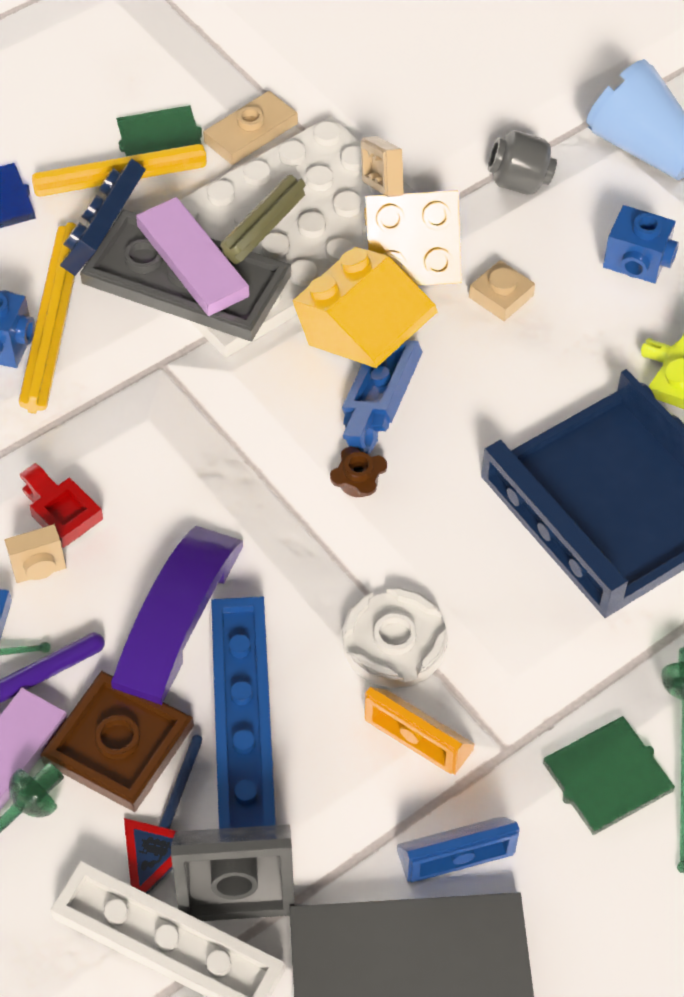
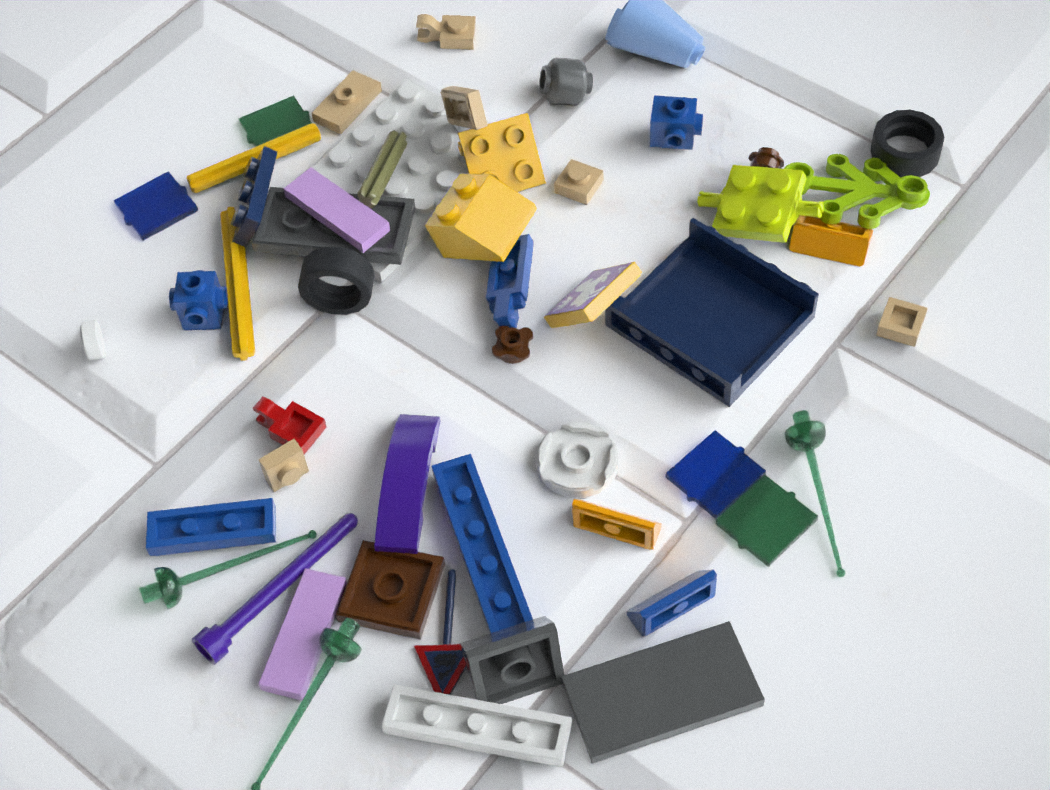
camera: 10 degrees left, 0 degrees up
none -> black tyre [298,247,375,315]
none -> tan plate [416,14,476,50]
none -> tile [543,261,642,328]
none -> clear blue piece [665,430,766,519]

